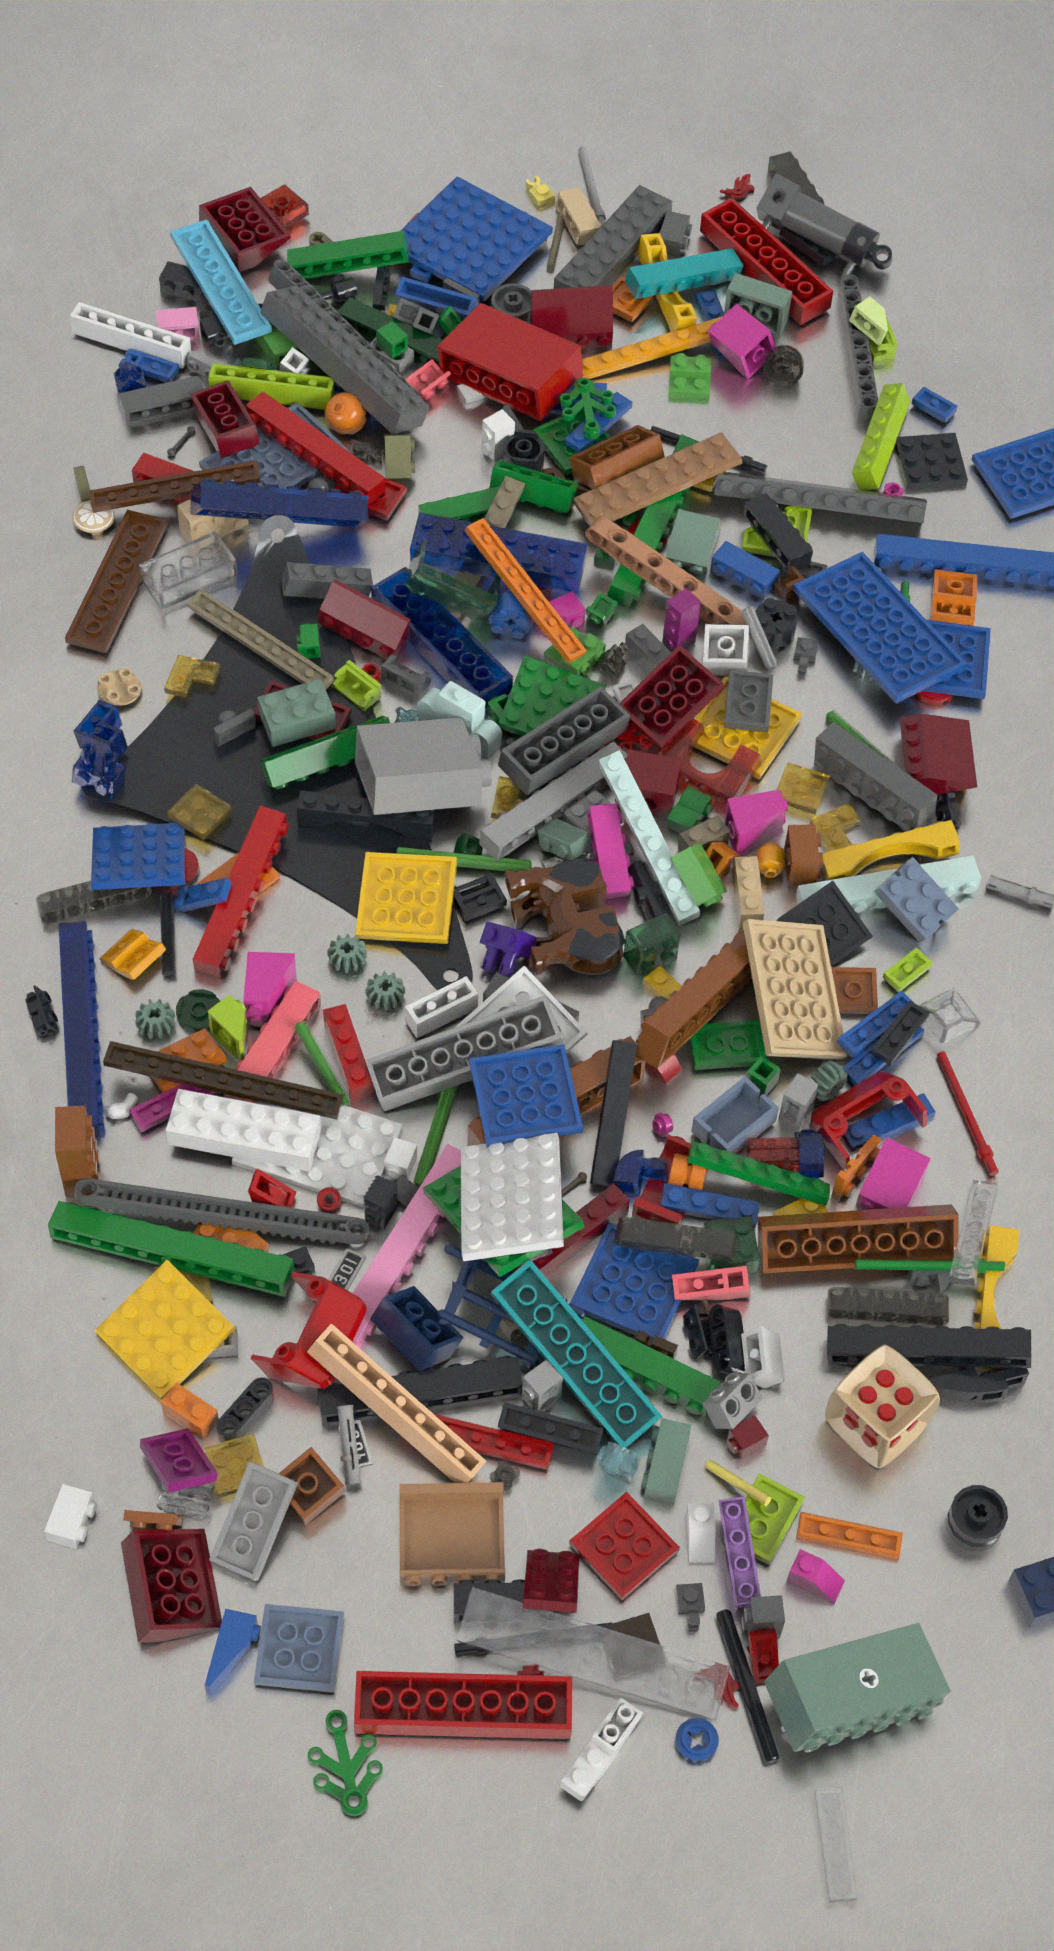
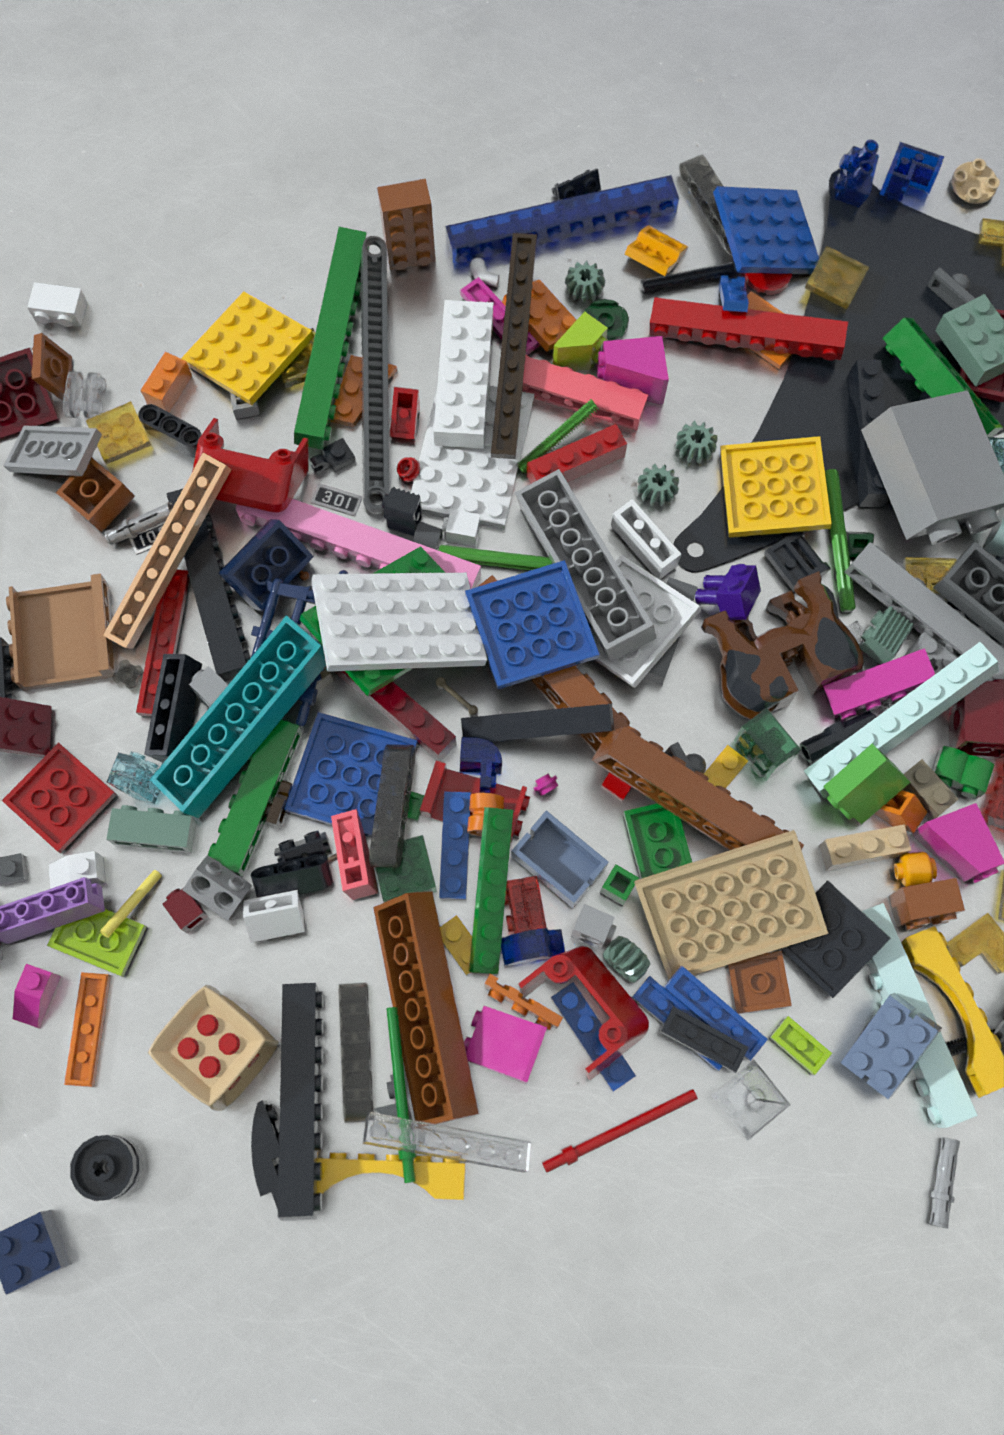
camera: 85 degrees right, 15 degrees up
magenta plate [140,1428,218,1493] -> none

